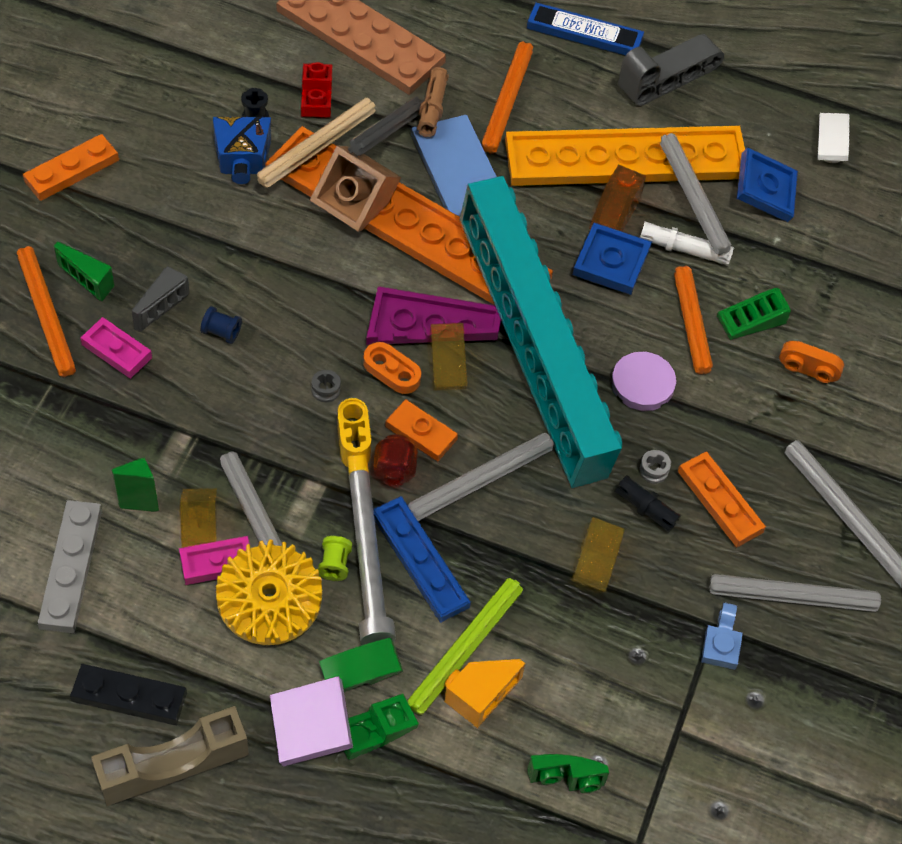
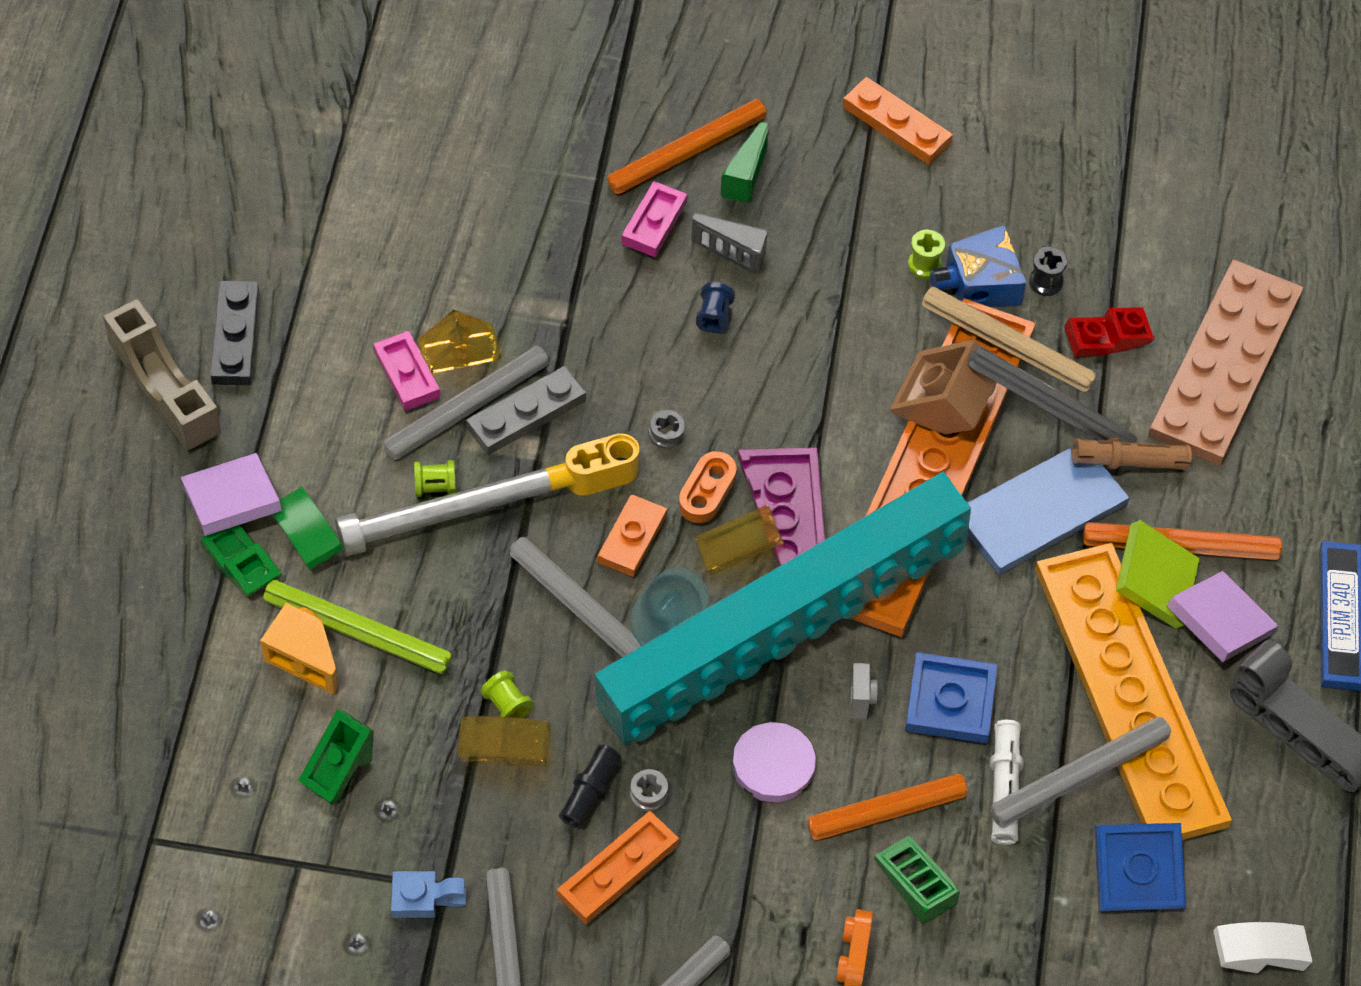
camera: 80 degrees right, 0 degrees up
light grey plate [38,500,102,633] -> none
green slope [112,457,159,512] -> none
yellow wheel [216,539,322,645] -> none
clear red head [373,434,418,487] -> none
blue tile [373,496,471,623] -> none
green slope [527,754,609,793] -> none
clear orange slope [589,164,646,232] -> none
none -> green slope [298,709,374,803]
none -> plate [466,366,586,455]
none -> lime bush [481,670,534,726]
none -> clear light blue piece [630,567,709,646]
none -> light grey plate [850,663,877,720]
none -> lime bush [908,229,945,279]
none -> lime tile [1115,520,1200,629]
none -> lavender tile [1167,571,1278,662]

